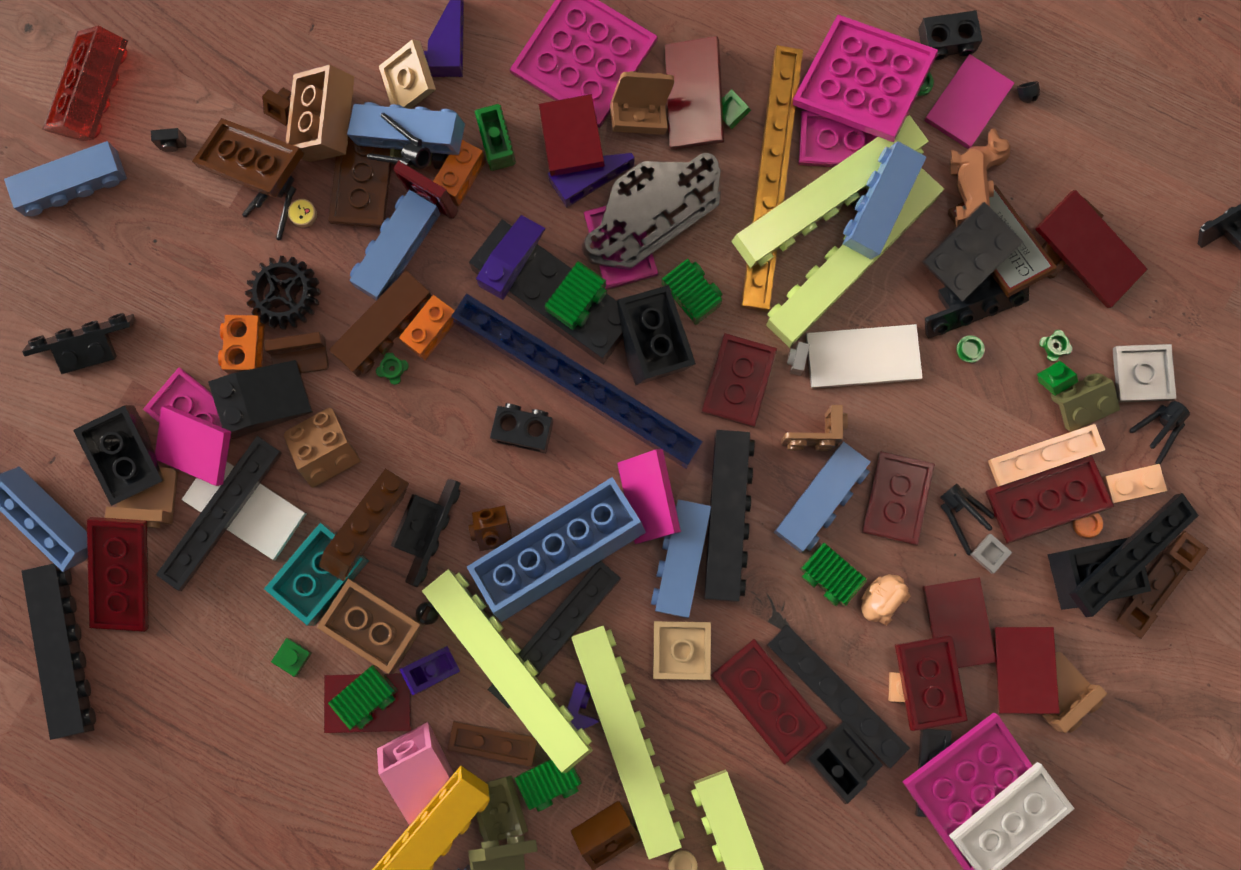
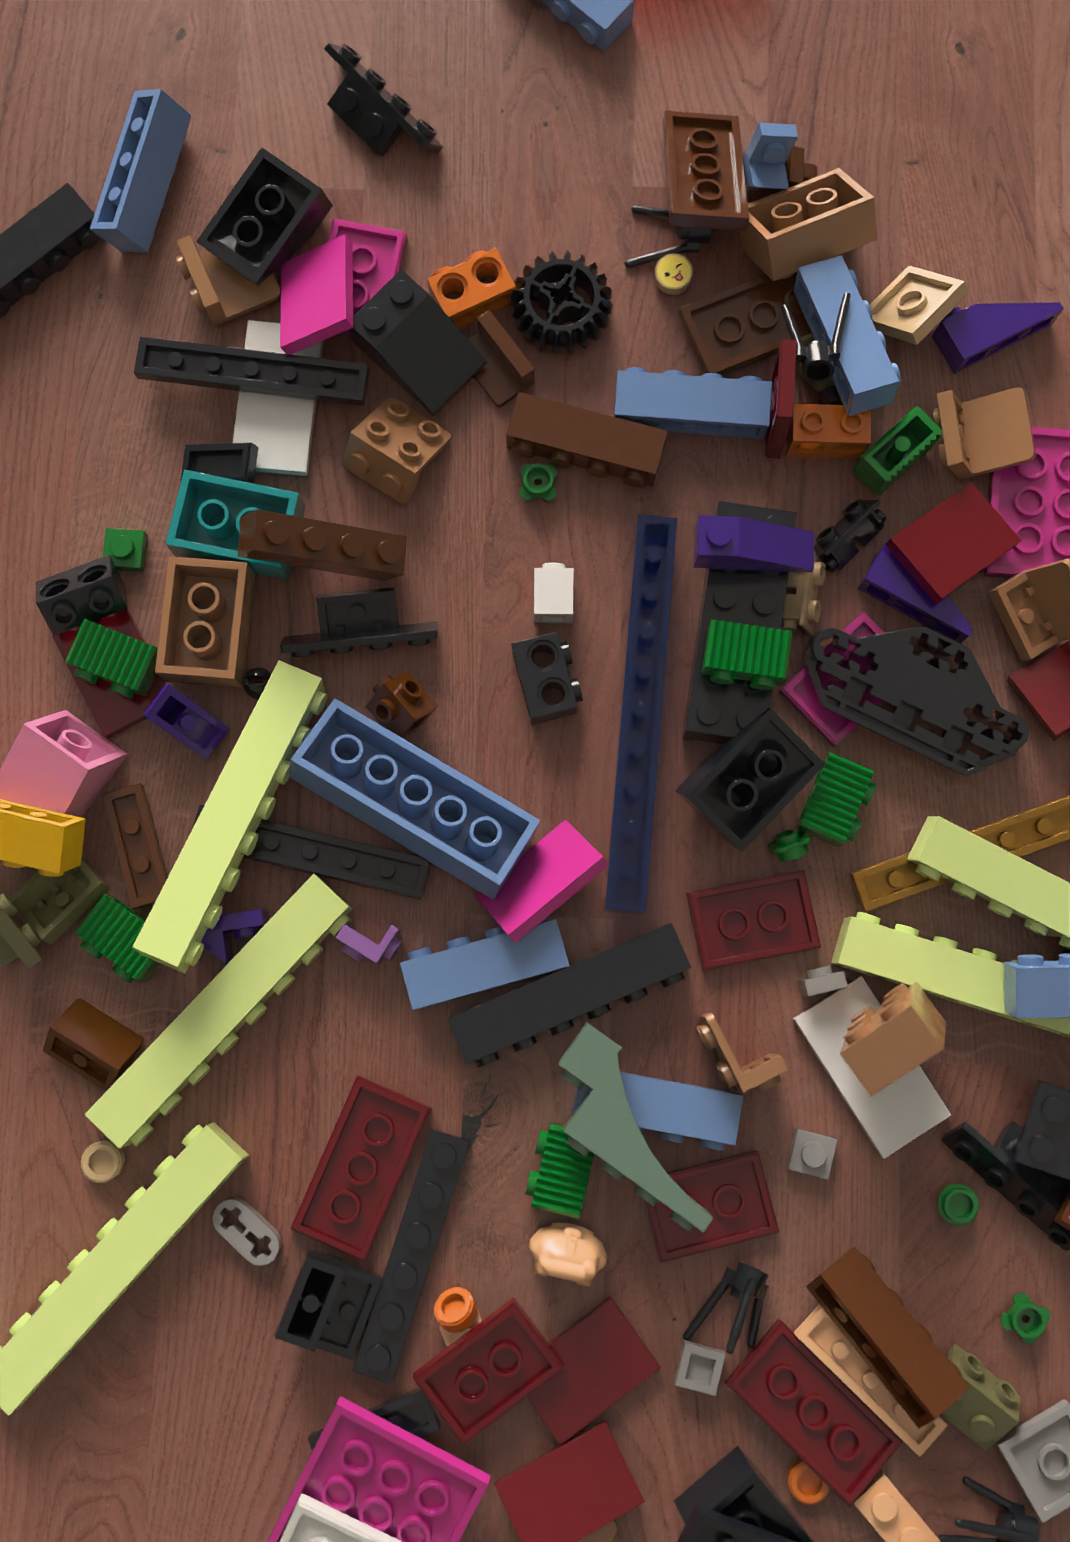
camera: 60 degrees right, 0 degrees up
dark red tile [87,517,149,632] -> none
black plate [151,128,187,152] -> none
orange brick [399,294,459,360] -> none
tan plate [653,621,711,680] -> none
green plate [1037,361,1078,396] -> none
none -> black brick [36,555,128,636]
none -> black tile [180,443,259,484]
none -> light grey beam [212,1197,282,1266]
none -> medium lavender bracket [336,924,402,964]
none -> orange tile [434,1287,478,1333]
none -> white brick [534,562,574,623]
none -> sand green arch [558,1022,713,1232]
none -> medium blue slope [743,123,798,189]
none -> green plate [768,829,811,861]
none -> tan hinge [781,551,826,635]
none -> light grey plate [786,1128,838,1180]
none -> reddish brown brick [806,1246,970,1429]
none -> black hinge [814,499,887,573]
none -> medium nougat brick [840,982,946,1097]
none -> medium nougat bracket [933,387,1036,480]

